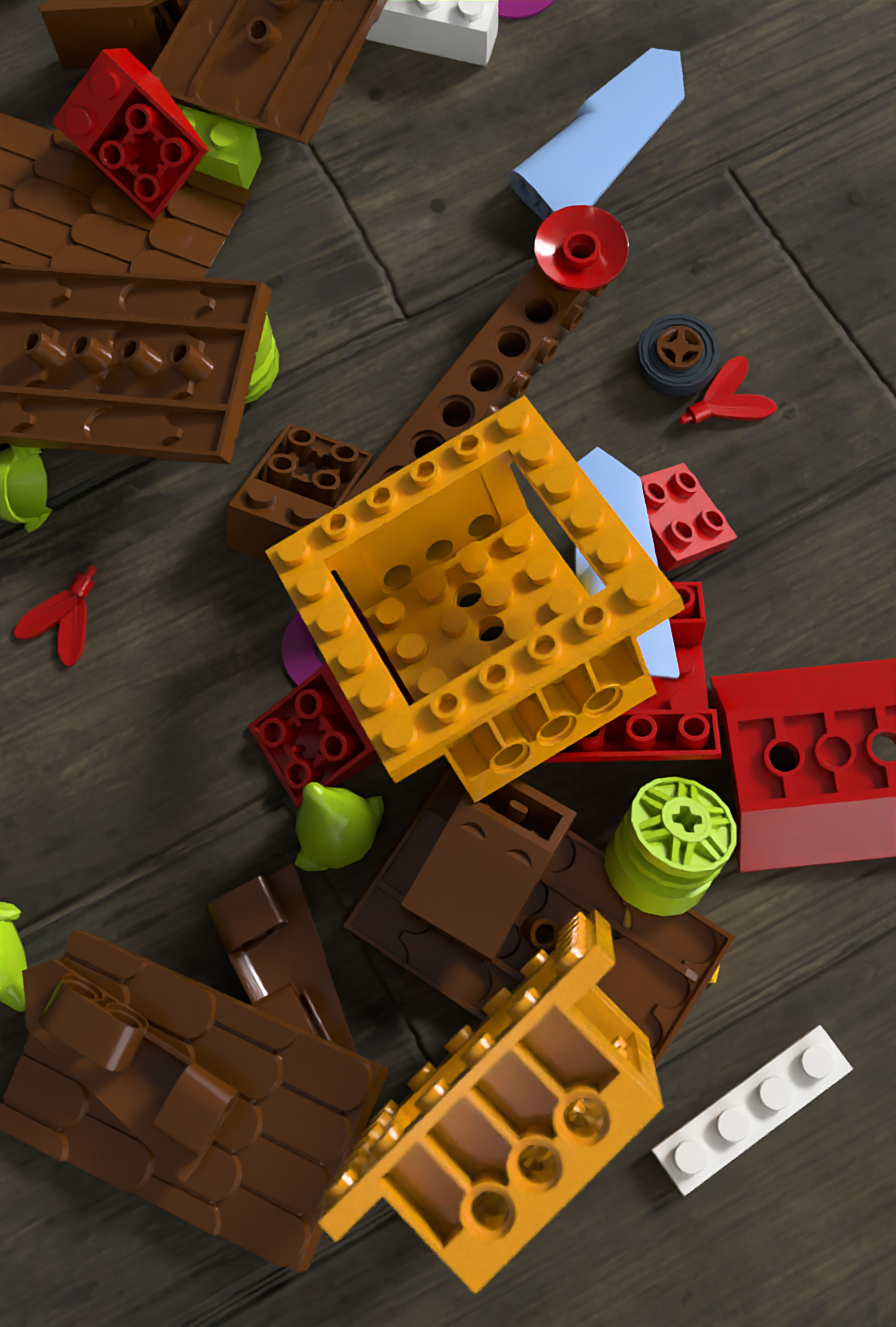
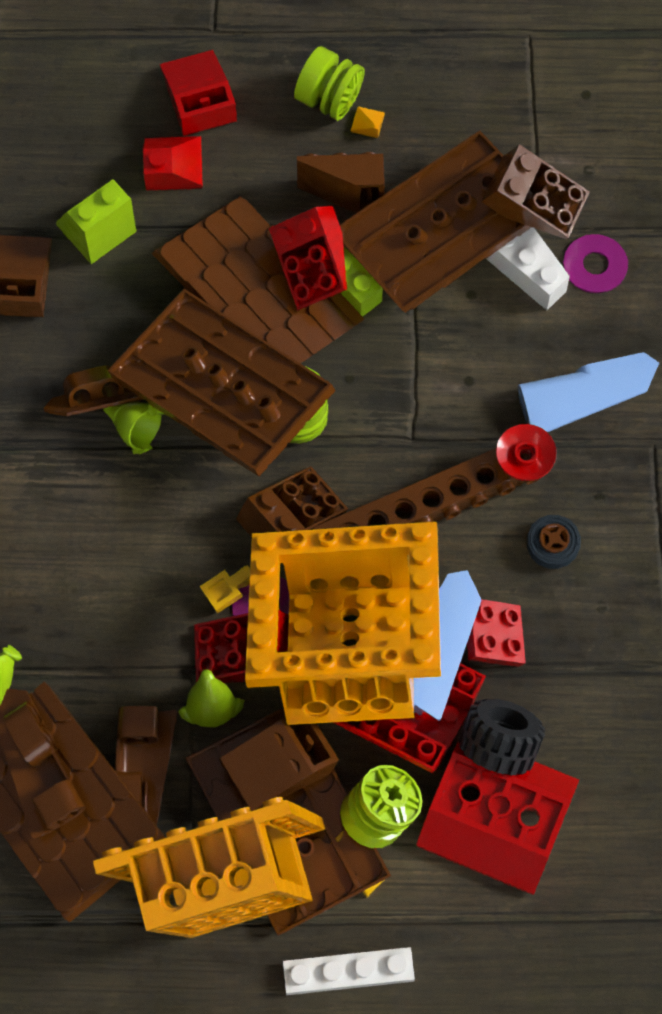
camera: 25 degrees right, 5 degrees down
red piece [14,565,97,667] -> none
red piece [678,356,777,425] -> none
none -> yellow plate [200,565,250,614]
none -> black tyre [459,698,545,775]

